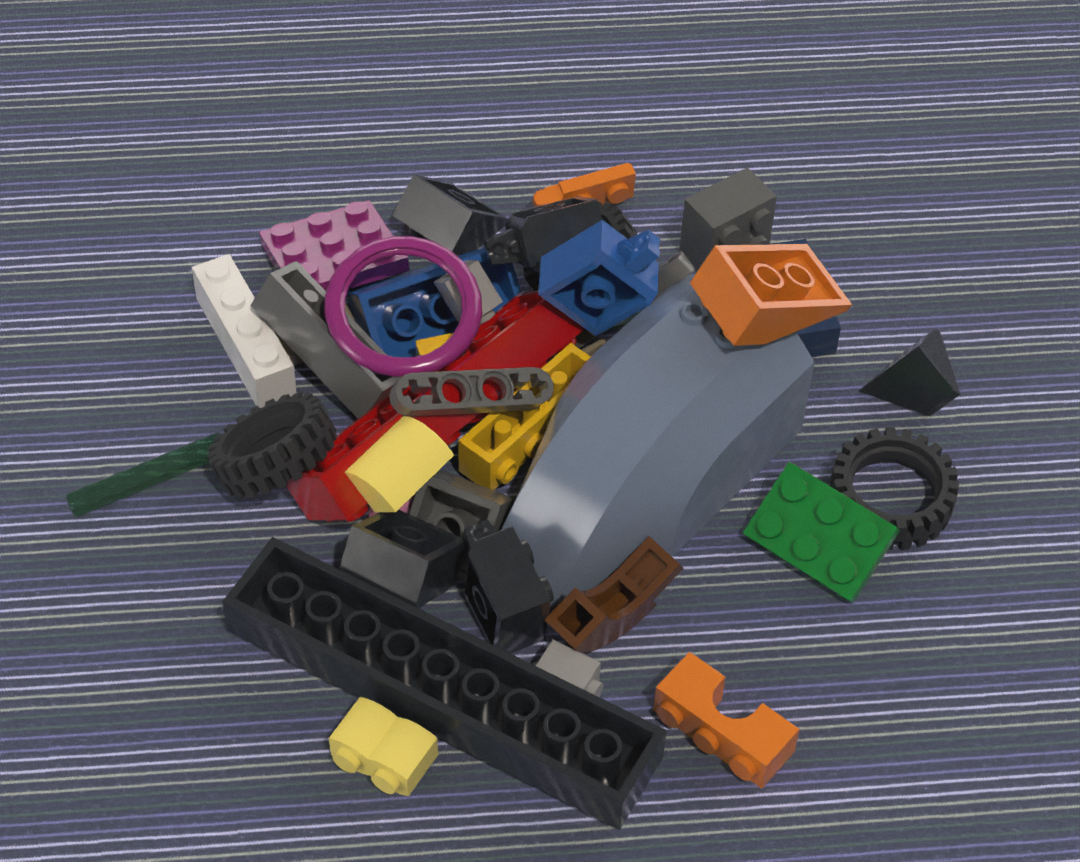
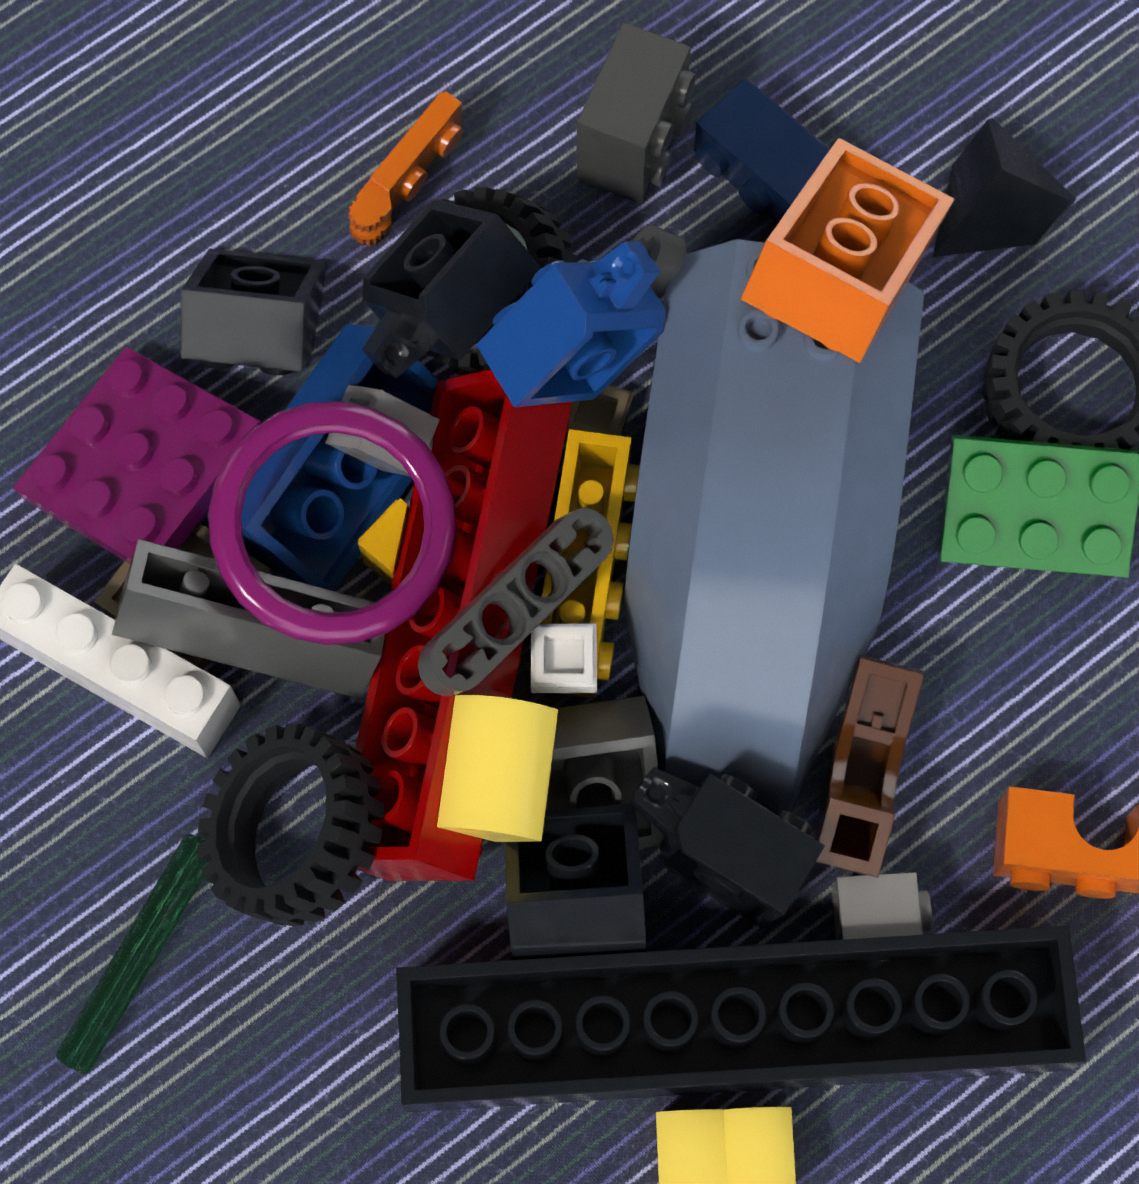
camera: 30 degrees left, 20 degrees up
none -> white tile [531,624,597,693]

